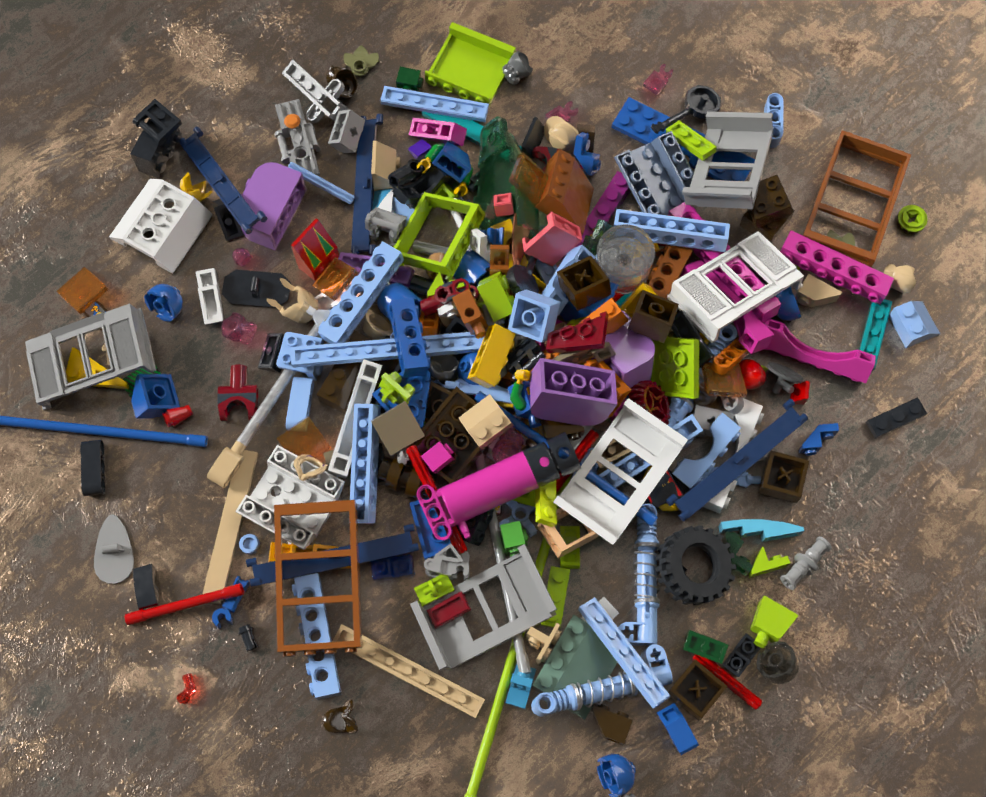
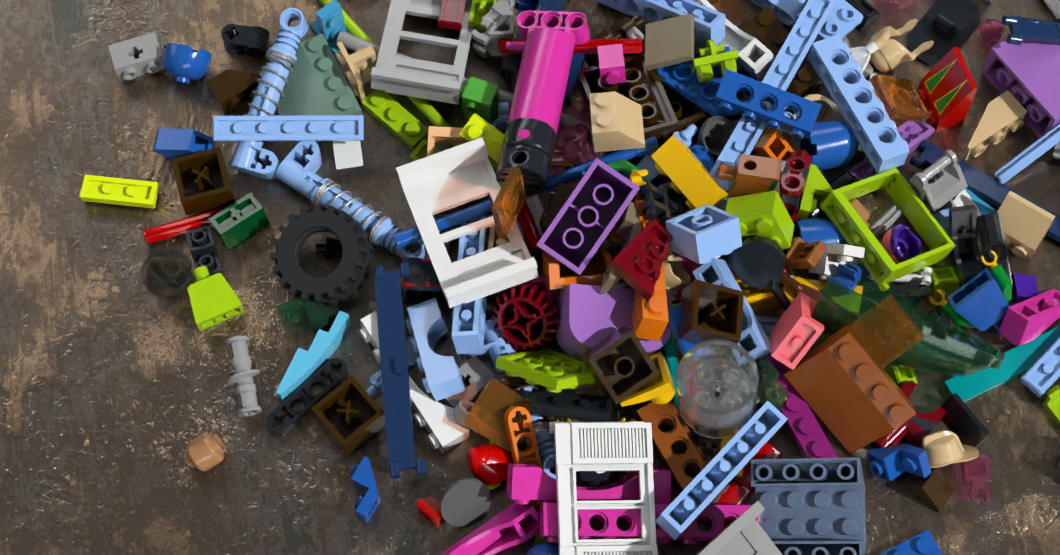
camera: 125 degrees right, 5 degrees down
lime slope [748,547,790,578] -> none
none -> neon yellow plate [80,175,160,209]
none -> medium nougat head [185,432,226,472]
none -> black piece [221,24,270,58]
none -> black beam [266,358,348,437]
none -> clear orange tile [491,166,526,238]
none -> dark purple hair [880,224,921,264]
none -> tan slope [963,90,1027,160]

